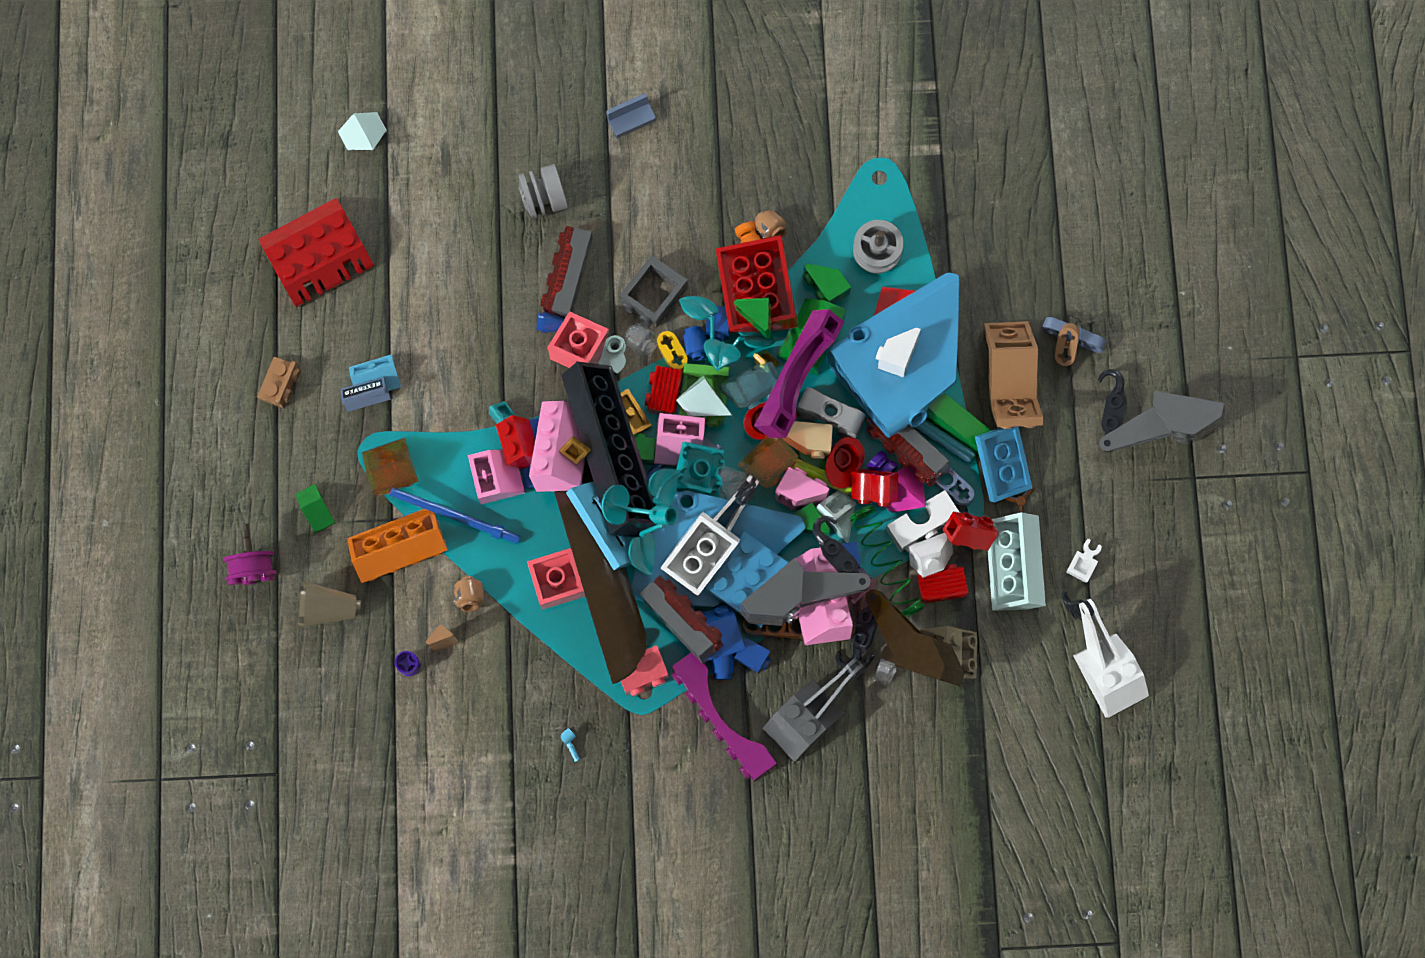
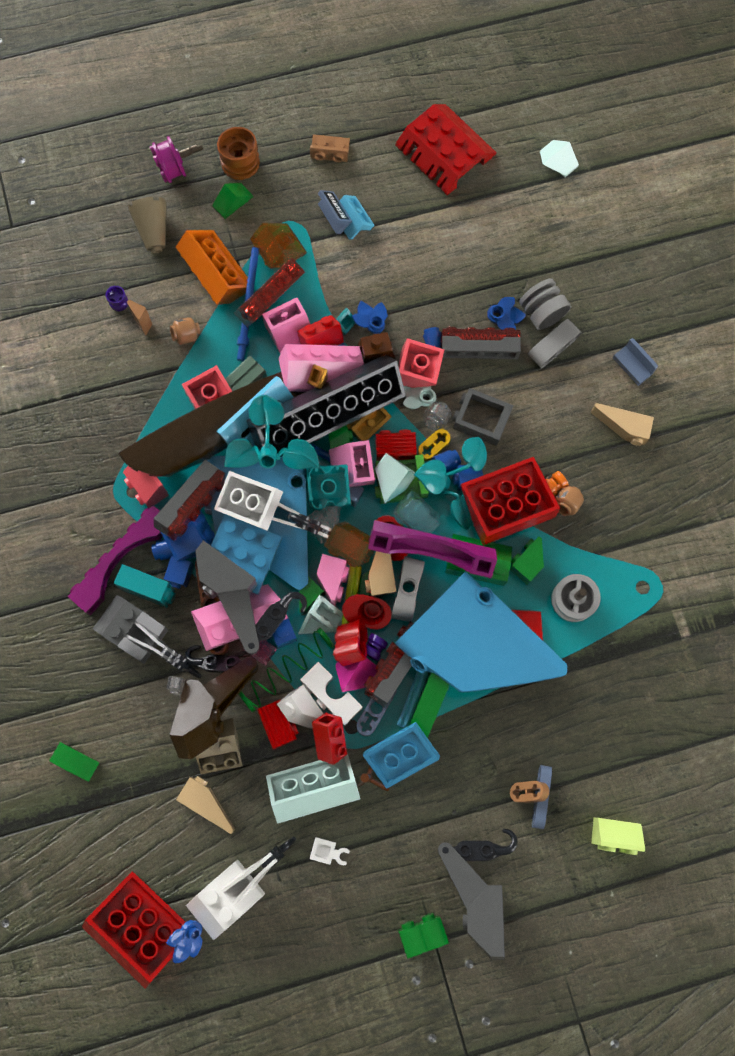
camera: 70 degrees right, 0 degrees up
medium azure hand [561,728,580,762] -> none
green slope [733,298,771,339] -> none
pearl gold slope [753,349,781,372] -> none
white slope [876,328,921,377] -> none
medium nougat bracket [984,321,1043,429] -> none
none -> green slope [49,742,99,782]
none -> red slope [82,871,185,989]
none -> teal brick [114,564,176,608]
none -> blue plate [166,920,202,964]
none -> tan slope [176,776,235,834]
none -> dark orange wheel [217,127,260,180]
none -> sand green brick [225,356,267,391]
none -> clear red piece [234,258,305,327]
none -> blue plate [352,301,388,334]
none -> reddish brown torso [357,332,396,365]
none -> green brick [398,913,449,959]
none -> blue plate [487,297,526,334]
none -> light grey beam [528,319,582,368]
none -> tan slope [591,403,654,446]
none -> yellowish green slope [591,817,645,855]

